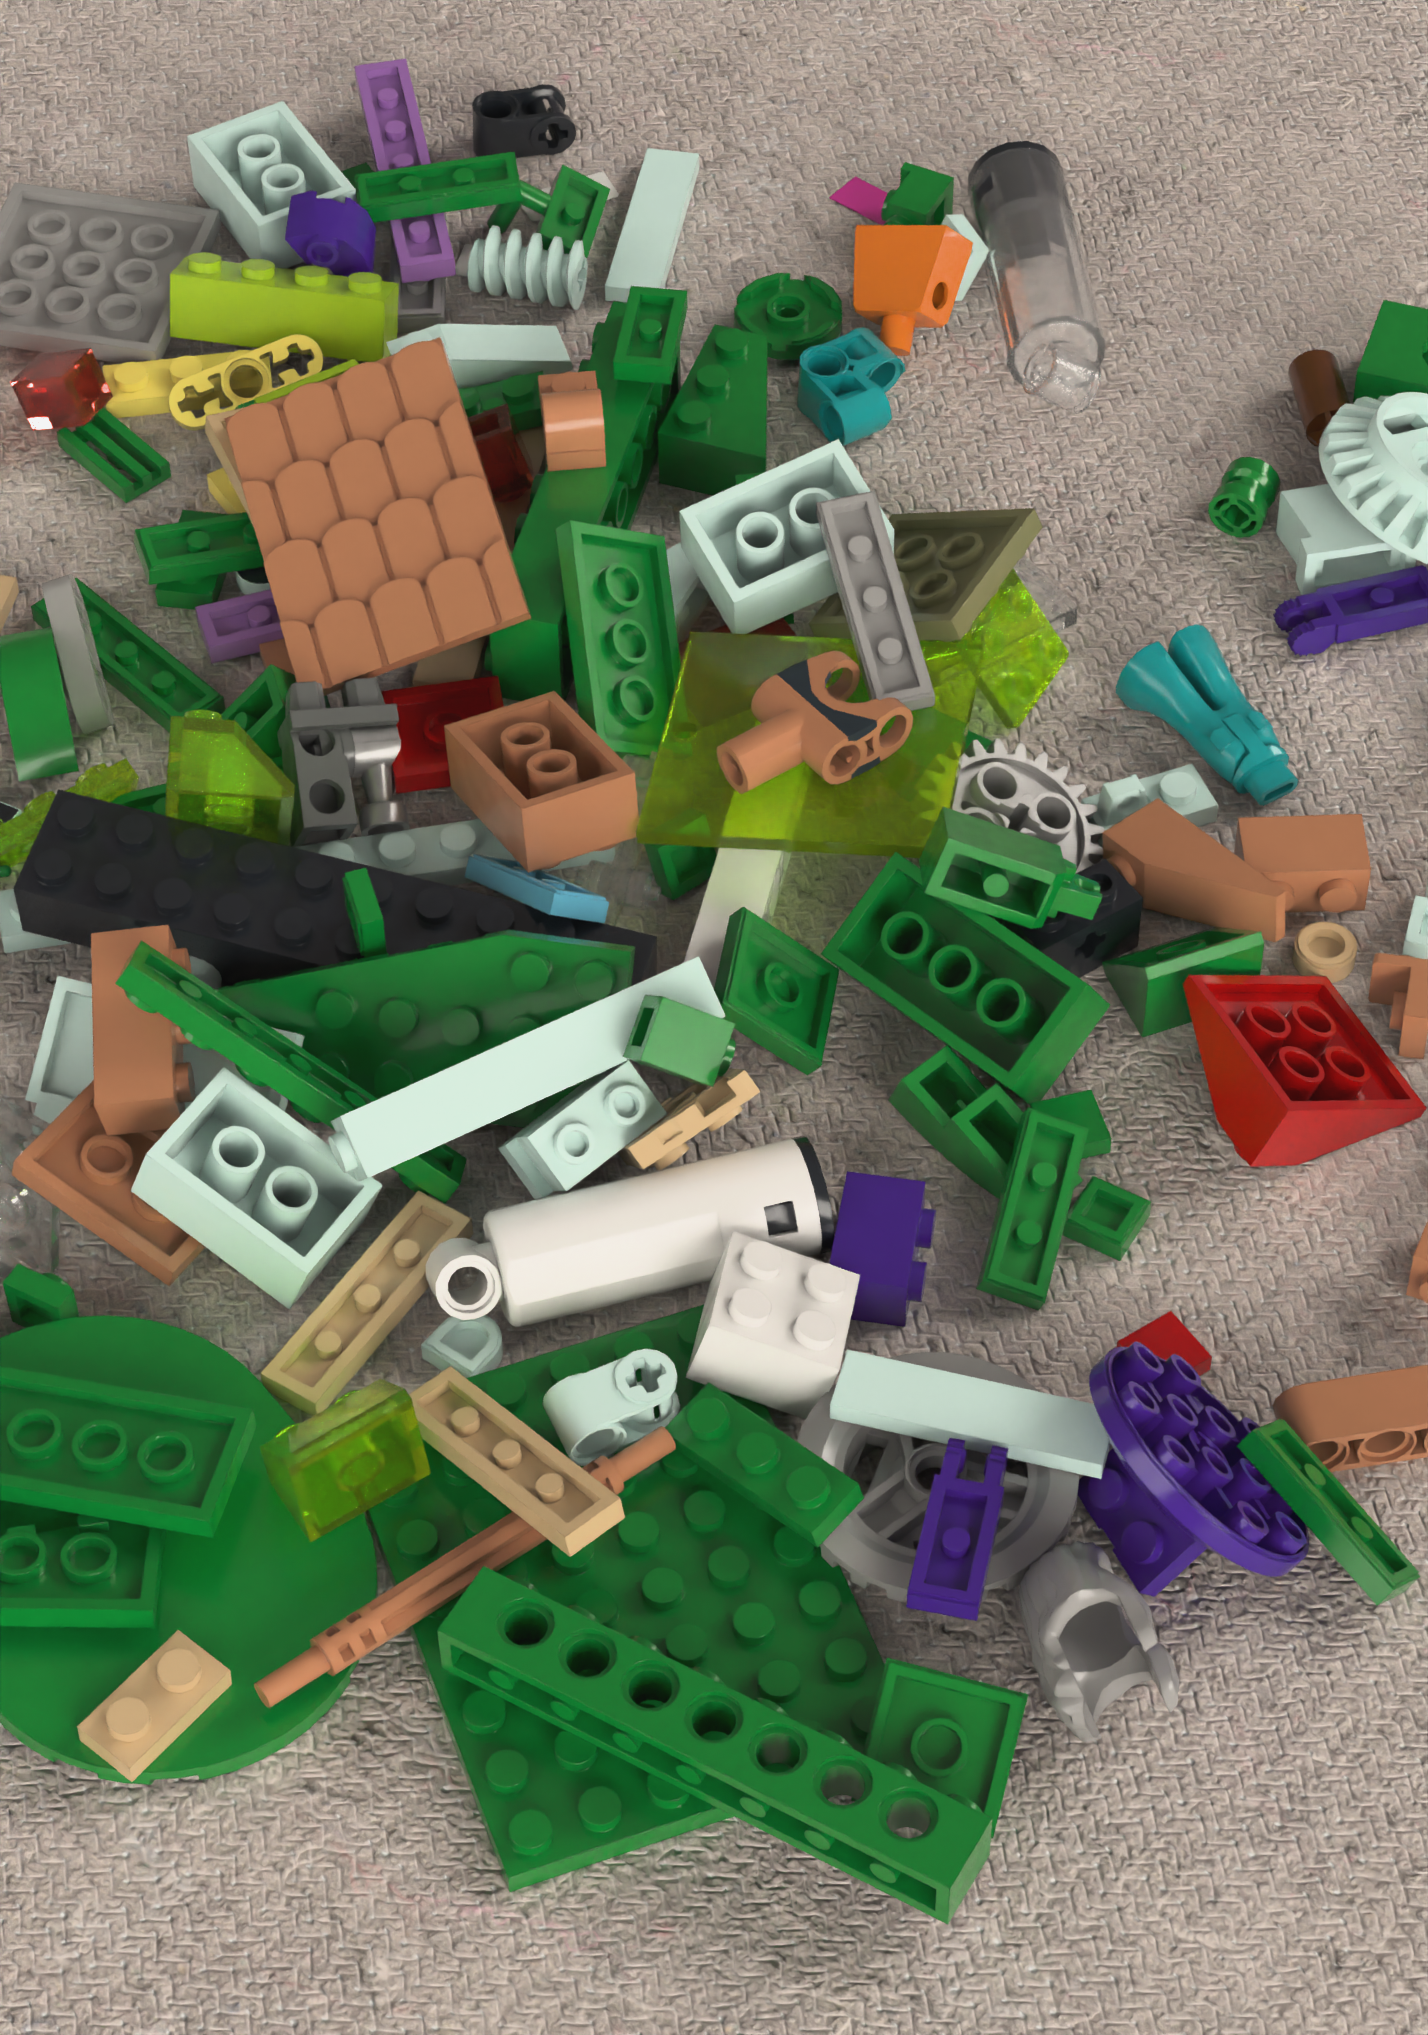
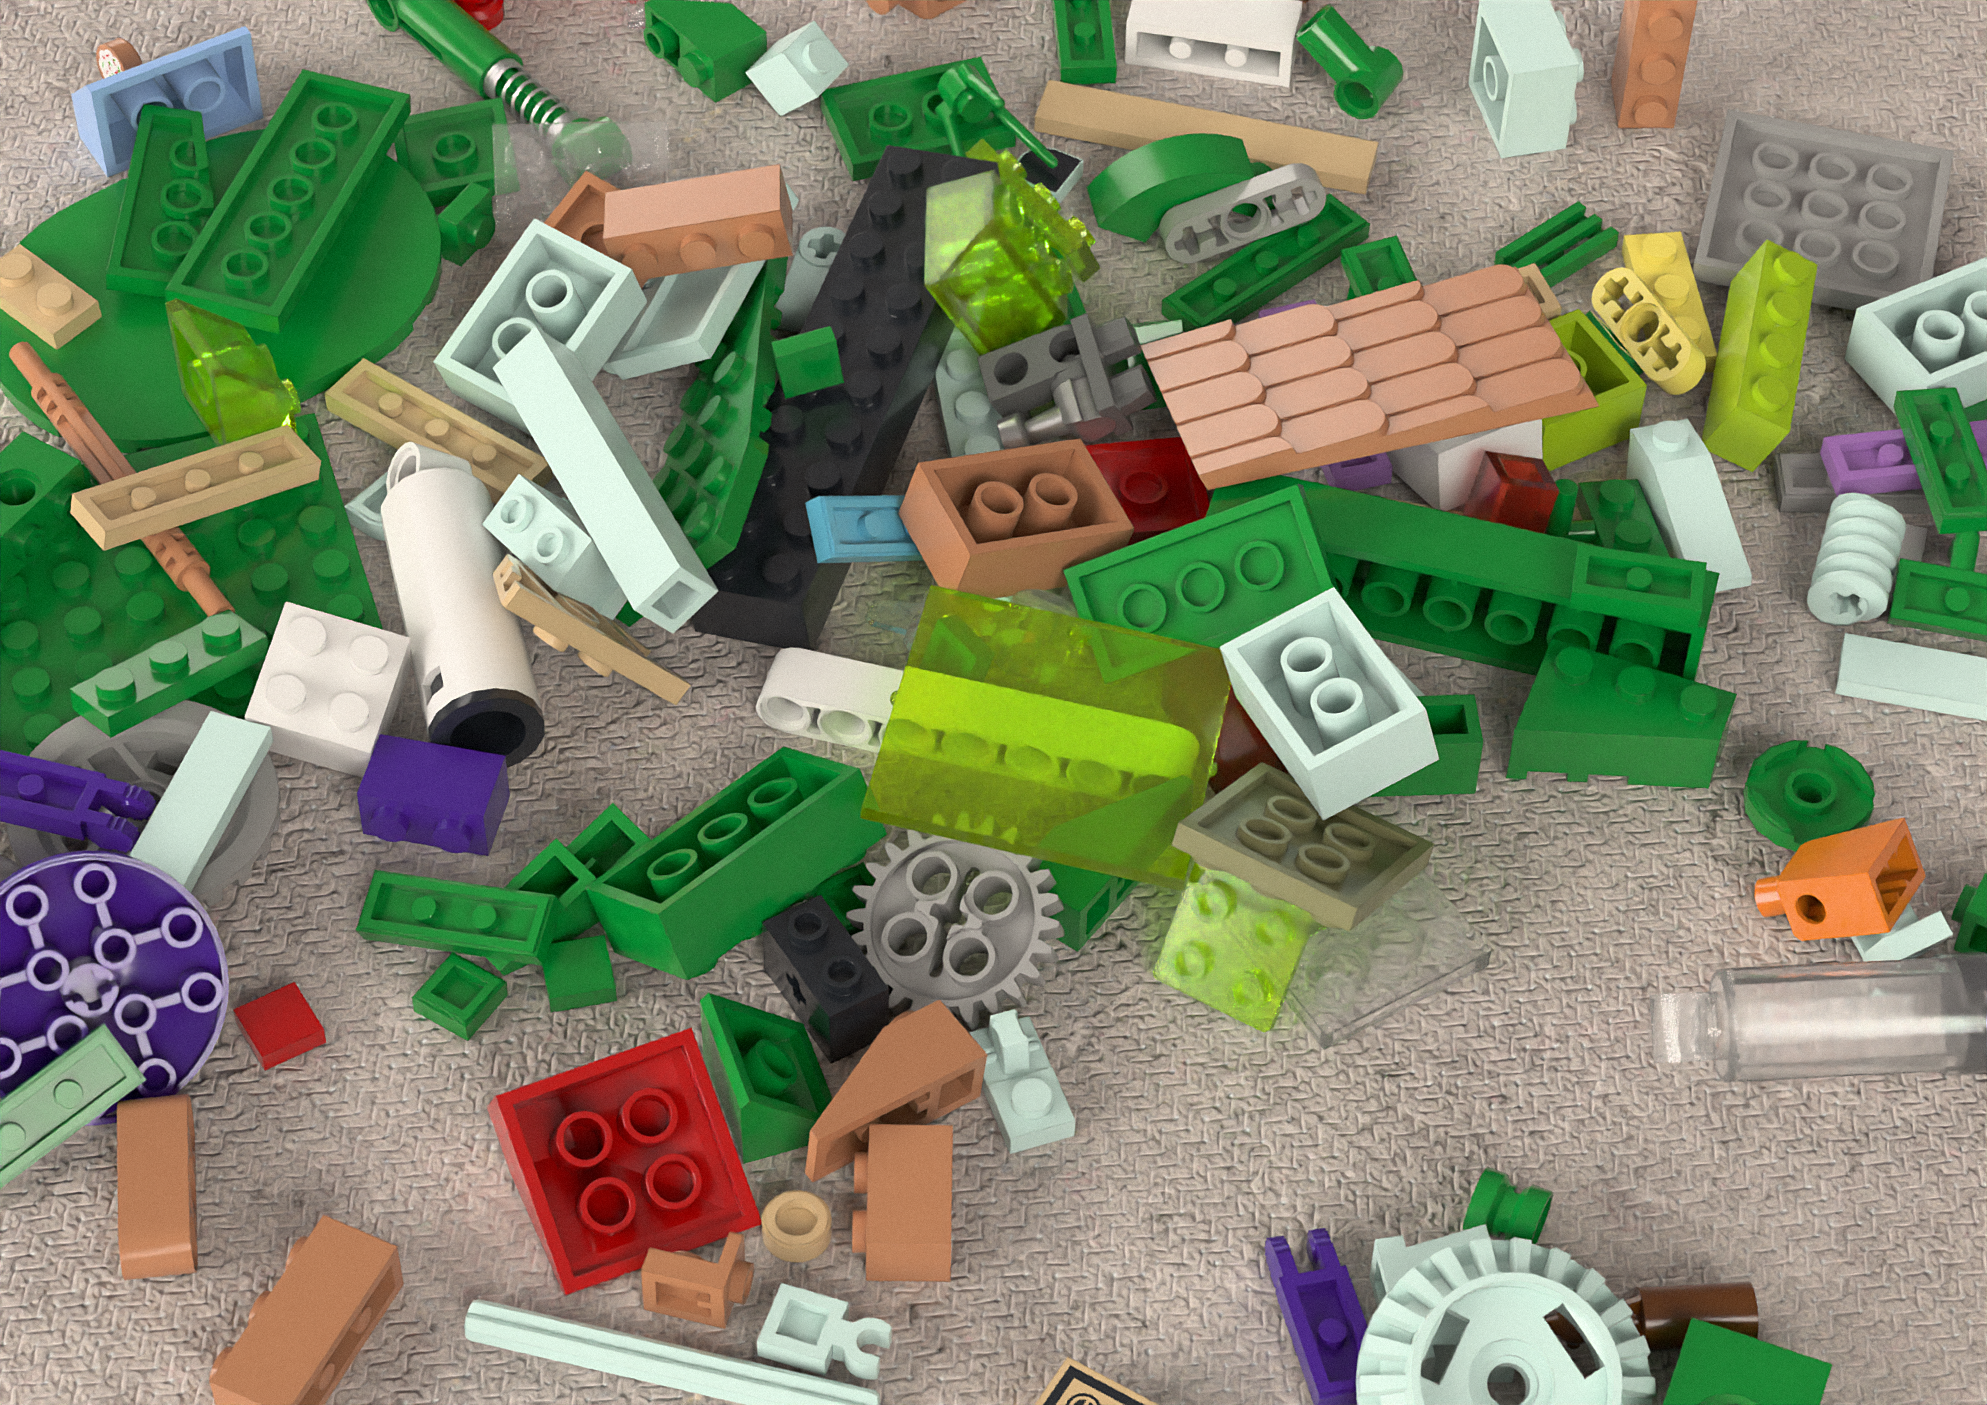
camera: 90 degrees right, 0 degrees up
clear red brick [10,348,113,430] -> none
green plate [115,940,467,1204] -> none
dark purple cylinder [285,191,376,277] -> none
nougat plate [538,371,606,471] -> none
light aqua piece [542,1349,680,1466] -> none
brick [623,995,736,1087] -> none
green tile [714,907,839,1075] -> none
nougat connector [717,651,913,794] -> none
teal piece [797,327,906,446] -> none
light grey tile [816,491,935,711] -> none
green hinge [919,806,1102,929] -> none
teal piece [1116,625,1299,806] -> none

